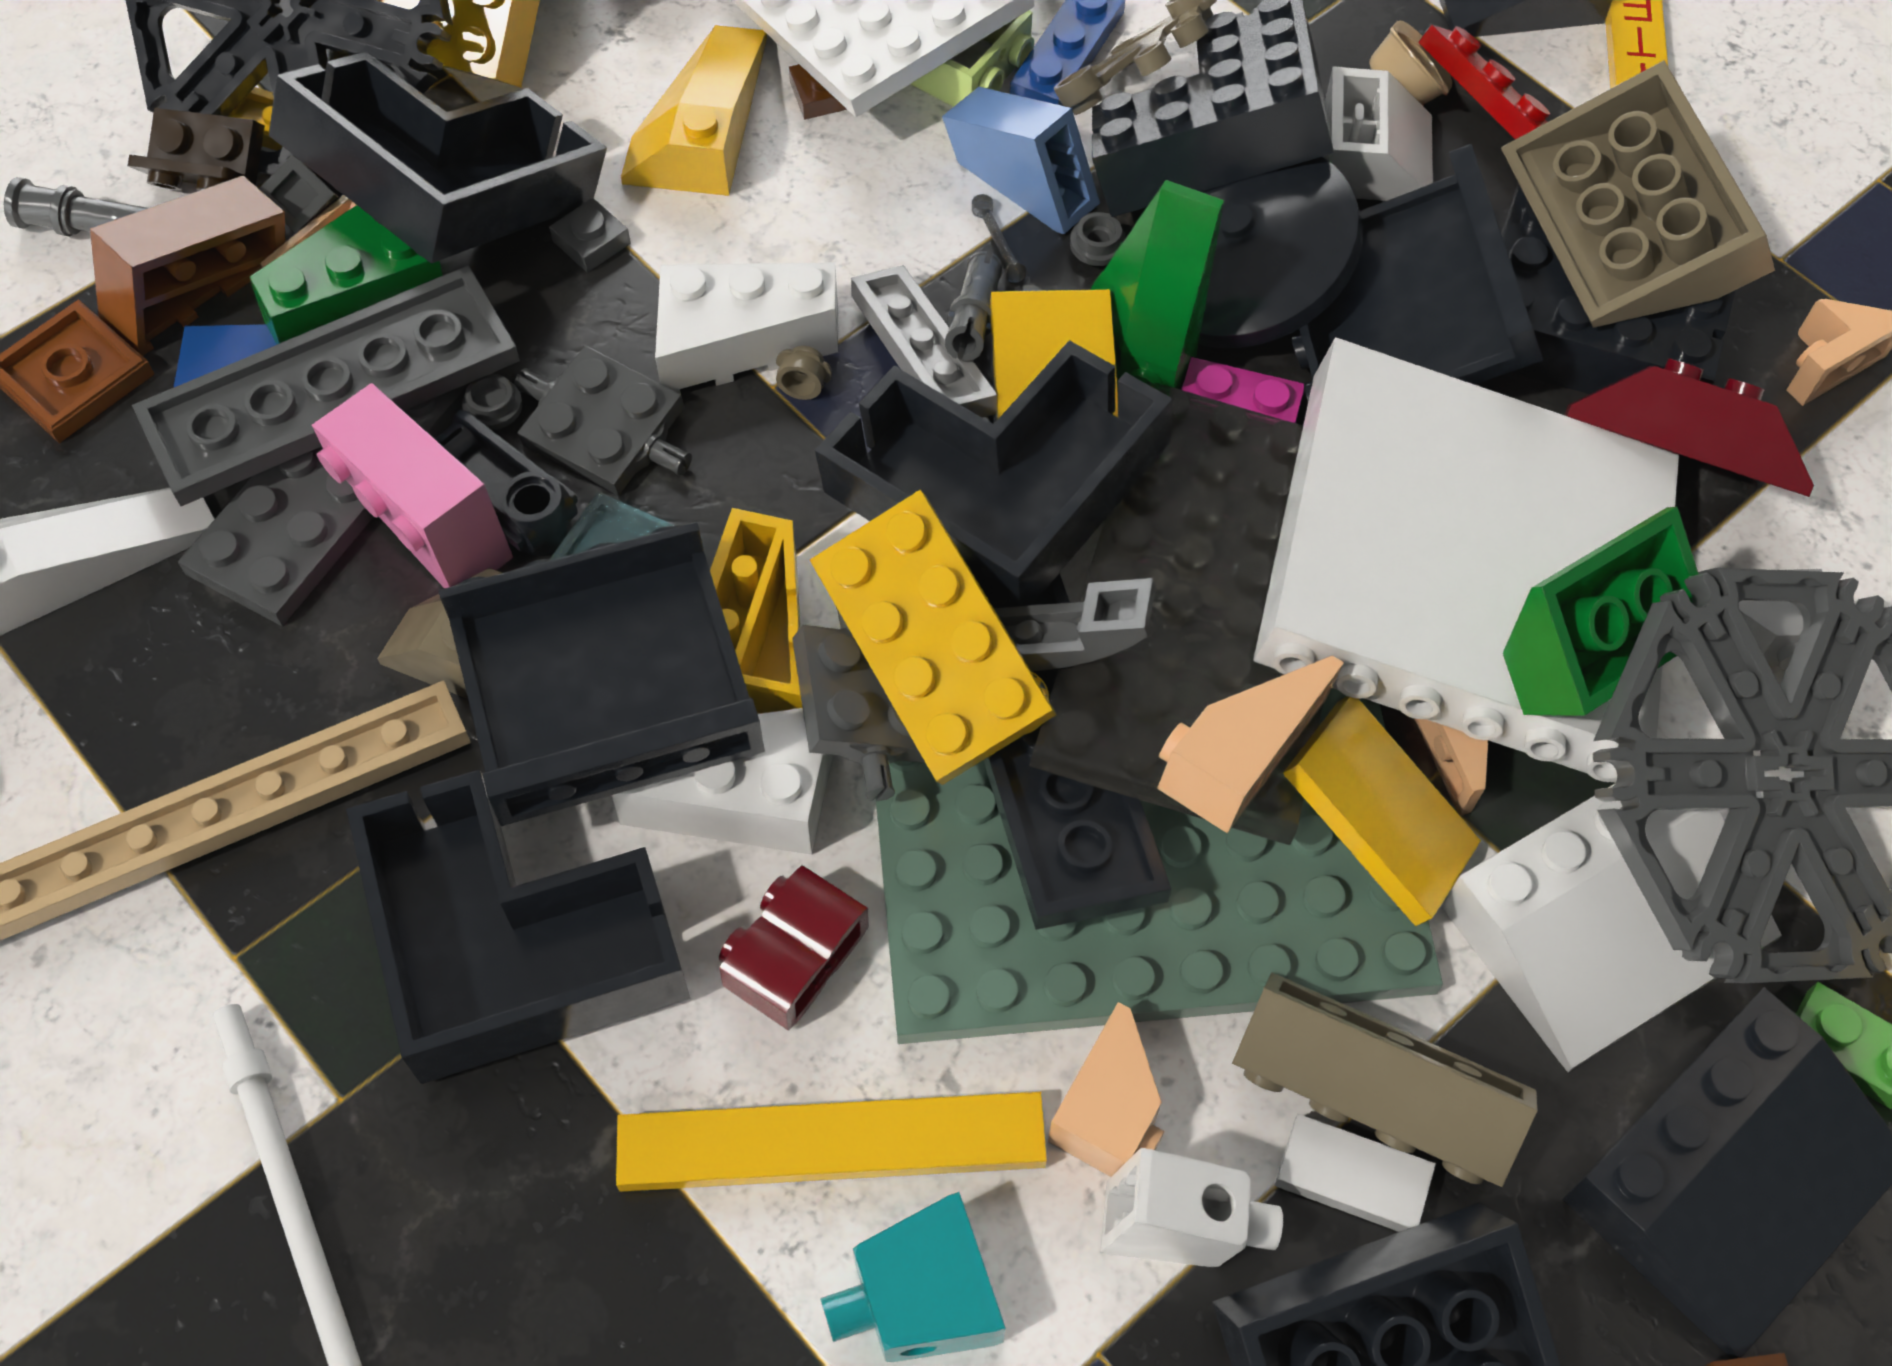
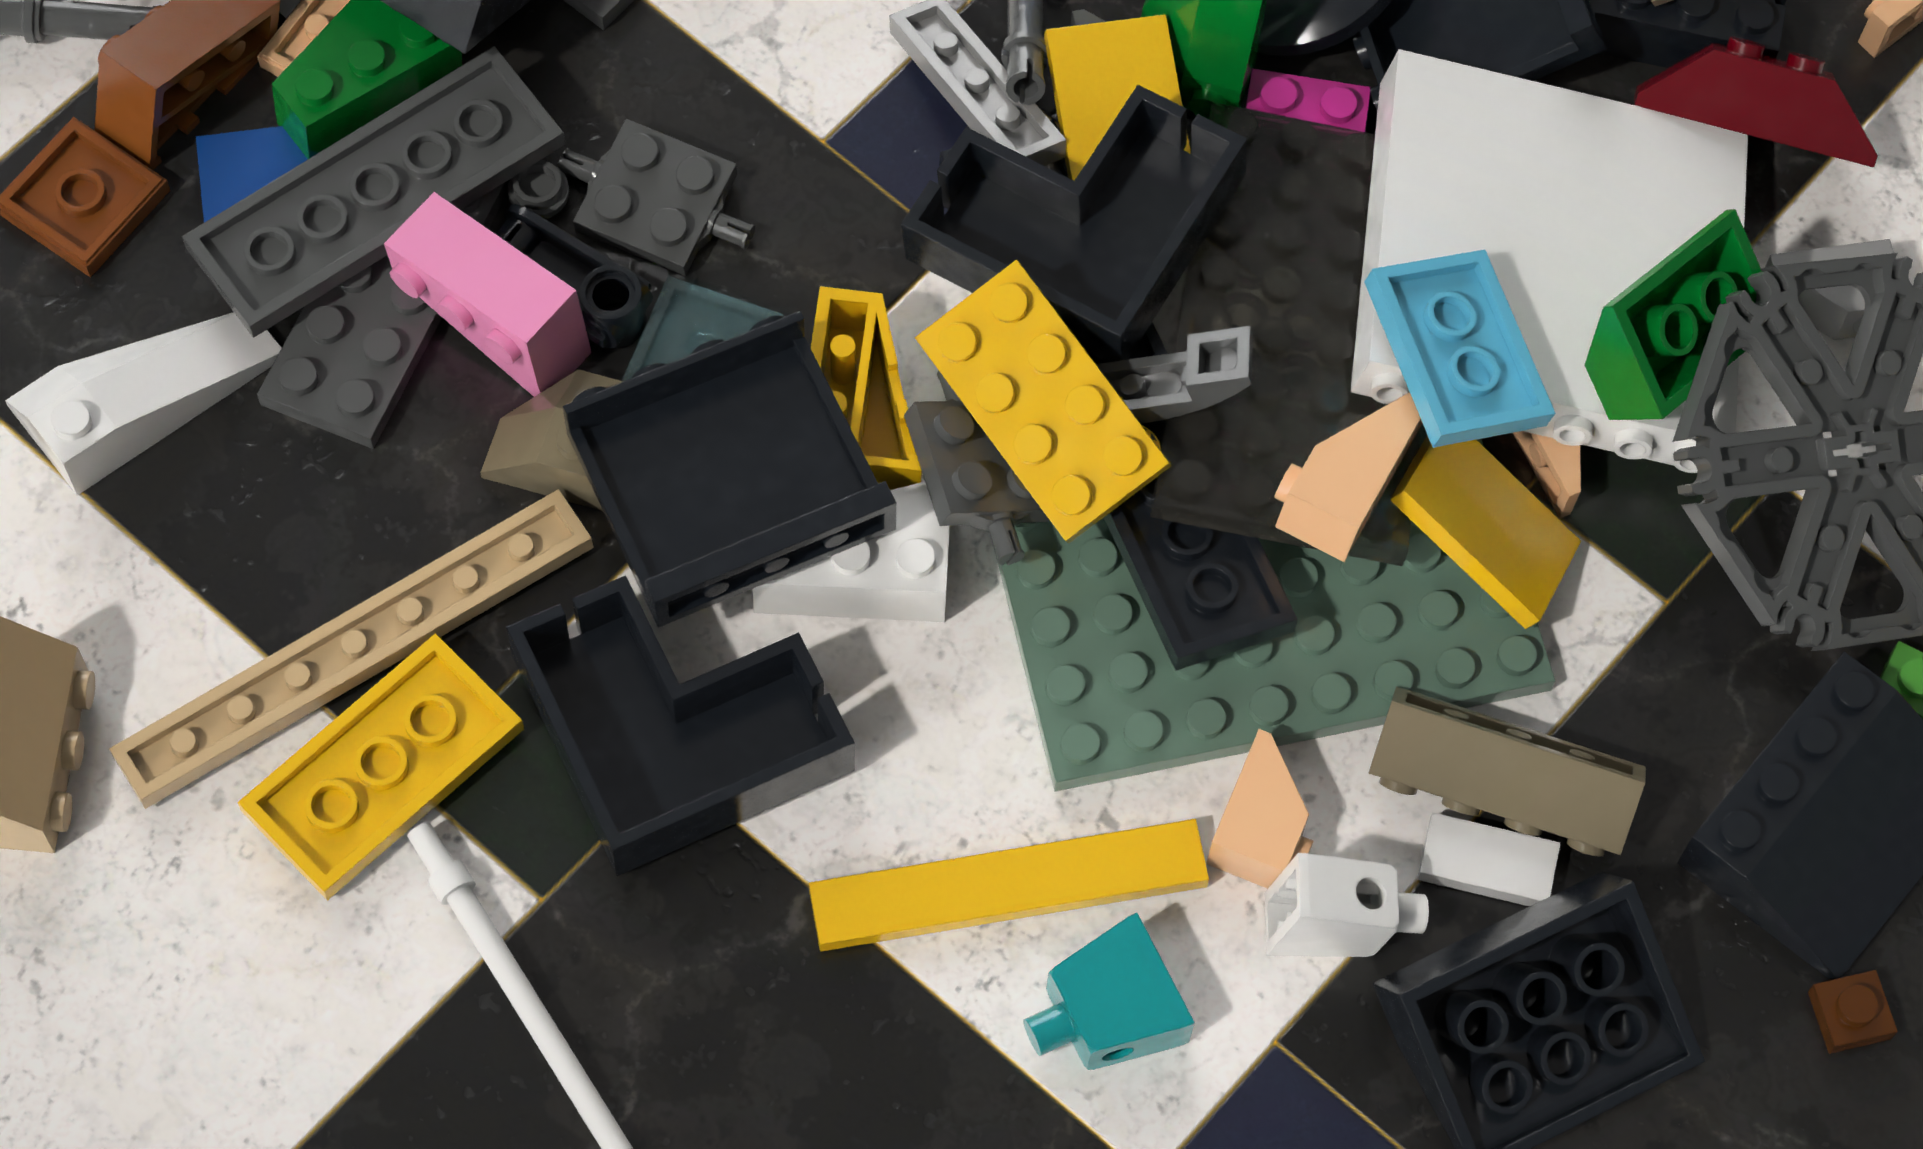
camera: 10 degrees left, 5 degrees up
white wedge [655,262,838,394] -> none
dark red brick [719,865,869,1031] -> none
dark tan plate [776,346,832,400] -> none
white slope [1441,784,1782,1073] -> none
none -> yellow plate [237,633,524,901]
none -> medium azure plate [1364,249,1556,448]

